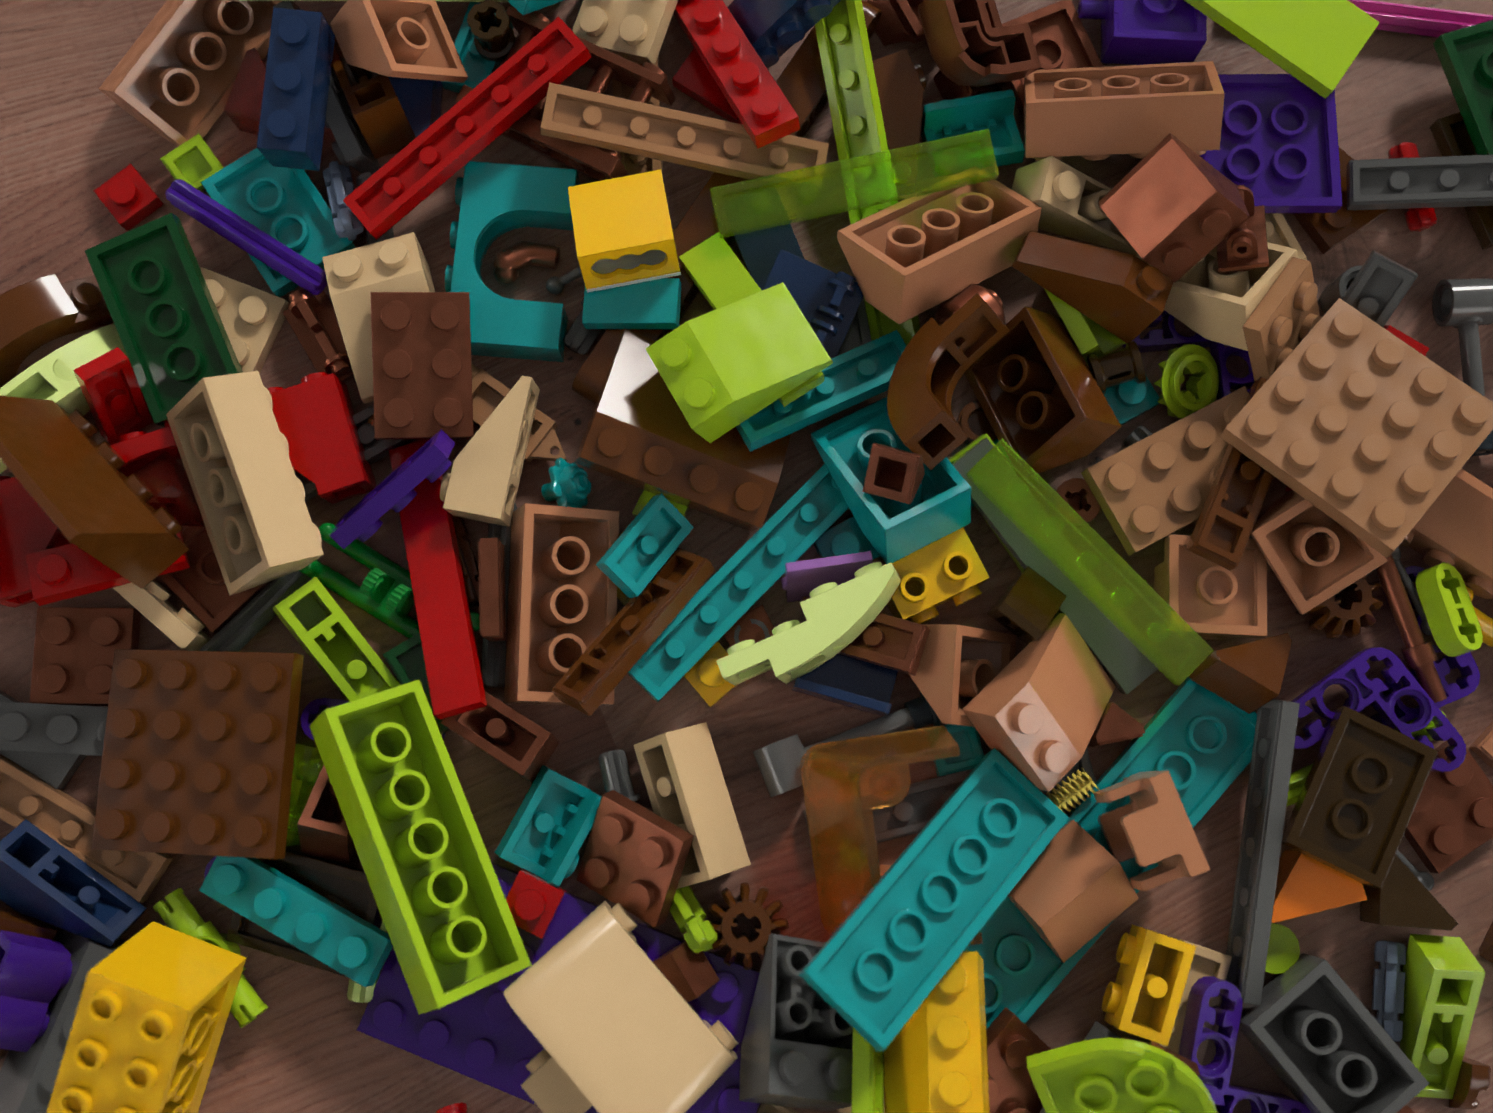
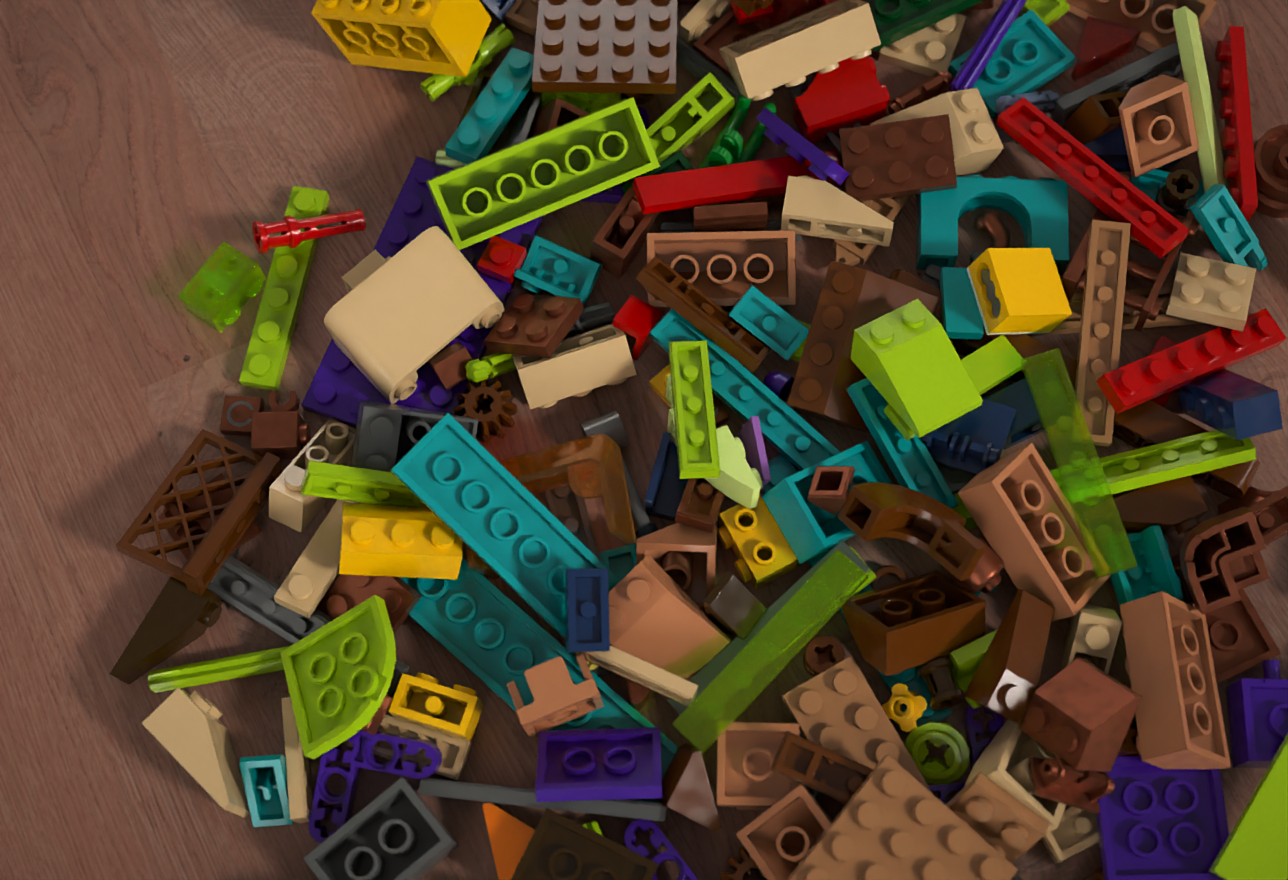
camera: 95 degrees right, 10 degrees down
dark blue brick [257,7,335,171] -> none
teal plant [541,458,592,508] -> none
nougat slope [1007,820,1139,963] -> none
lime tile [1265,923,1300,974] -> none
none -> dark purple plate [535,727,662,802]
none -> dark blue panel [564,568,610,653]
none -> tan tile [583,646,698,707]
none -> red panel [612,295,664,361]
none -> lime tile [668,340,720,479]
none -> dark purple hinge [763,371,794,401]
none -> yellow plate [882,683,927,732]

